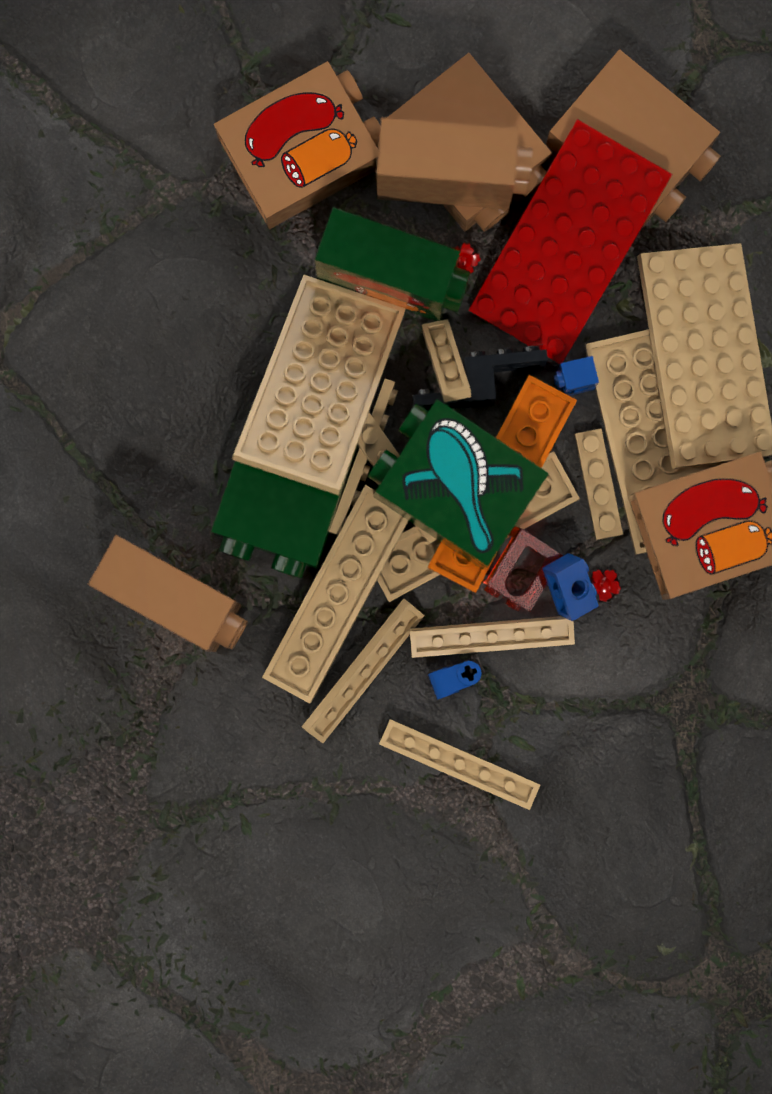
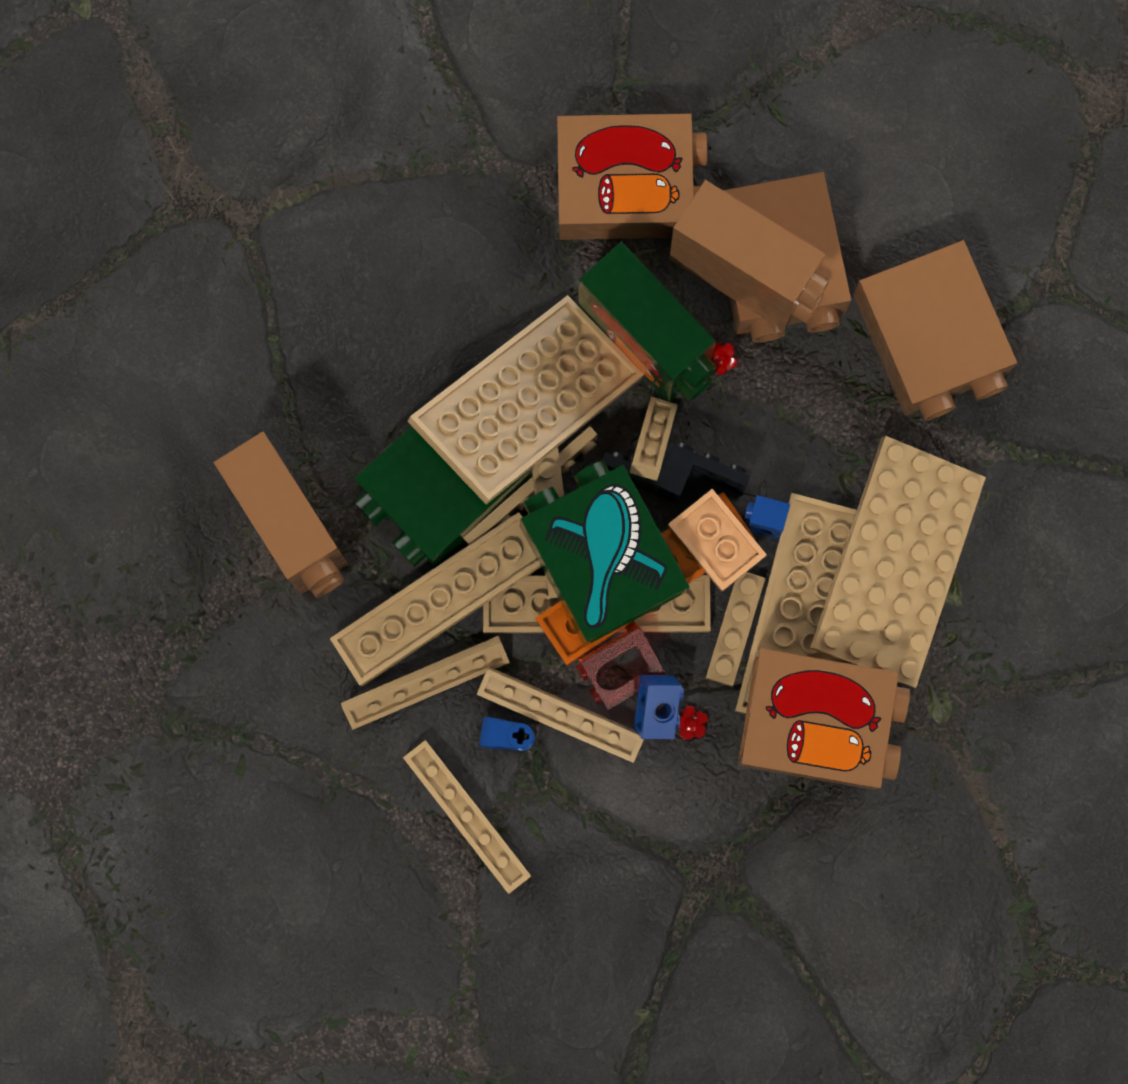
camera: 30 degrees right, 5 degrees down
red plate [469,119,673,364] -> none
none -> light nougat plate [668,489,767,592]

